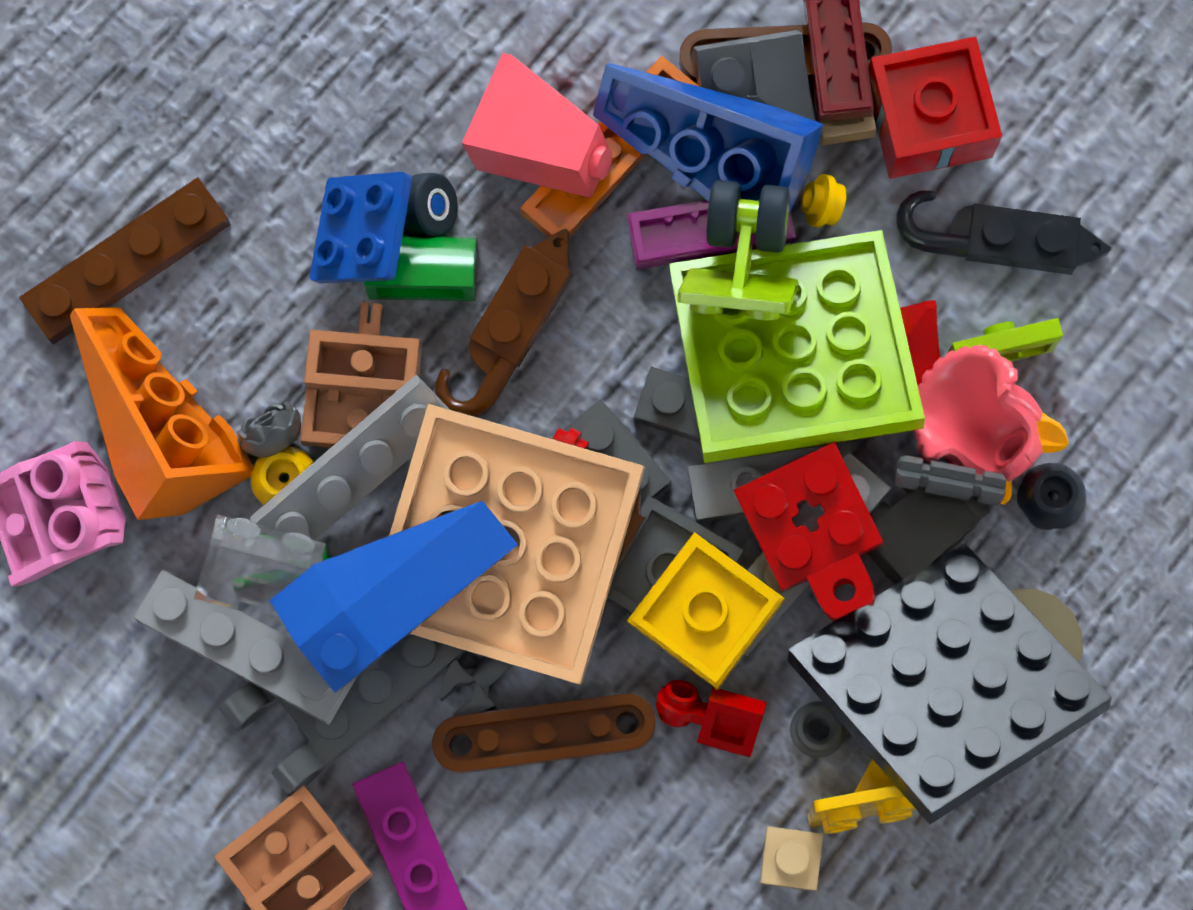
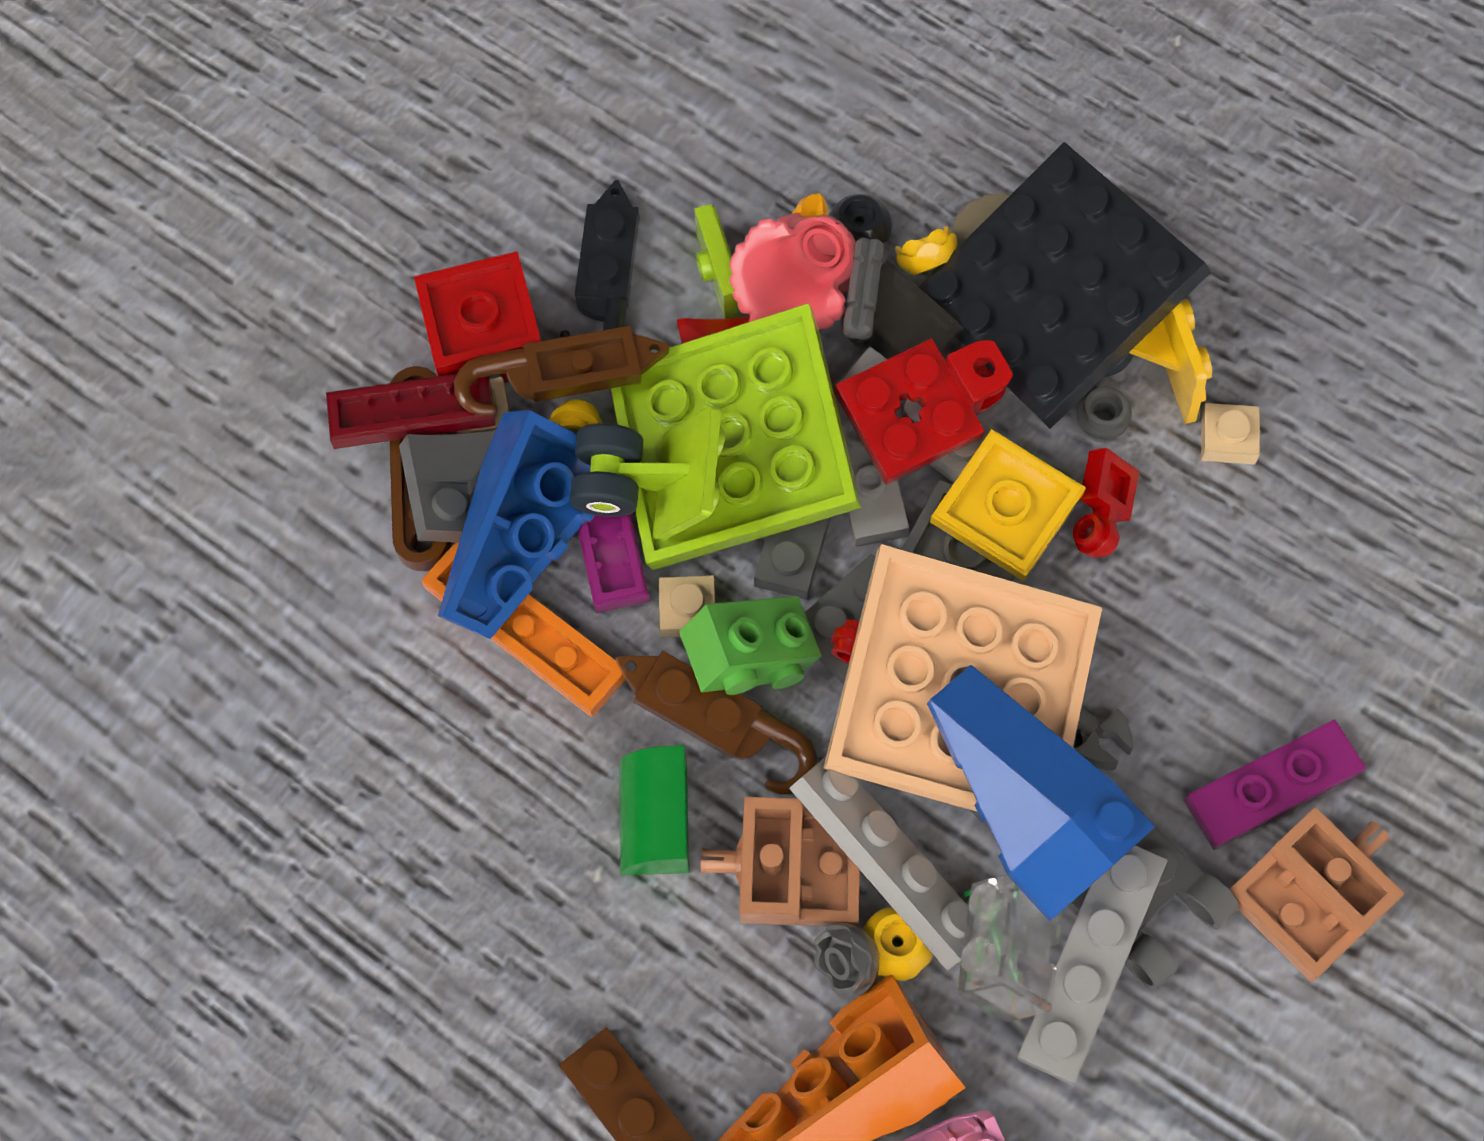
camera: 90 degrees left, 10 degrees down
blue plate [310,172,458,284] -> none
reddish brown plate [432,693,655,774] -> none
coral slope [462,53,612,198] -> none
none -> reddish brown plate [454,326,670,416]
none -> tan plate [659,575,715,637]
none -> bright green brick [679,596,822,695]
none -> yellow plate [894,225,958,276]

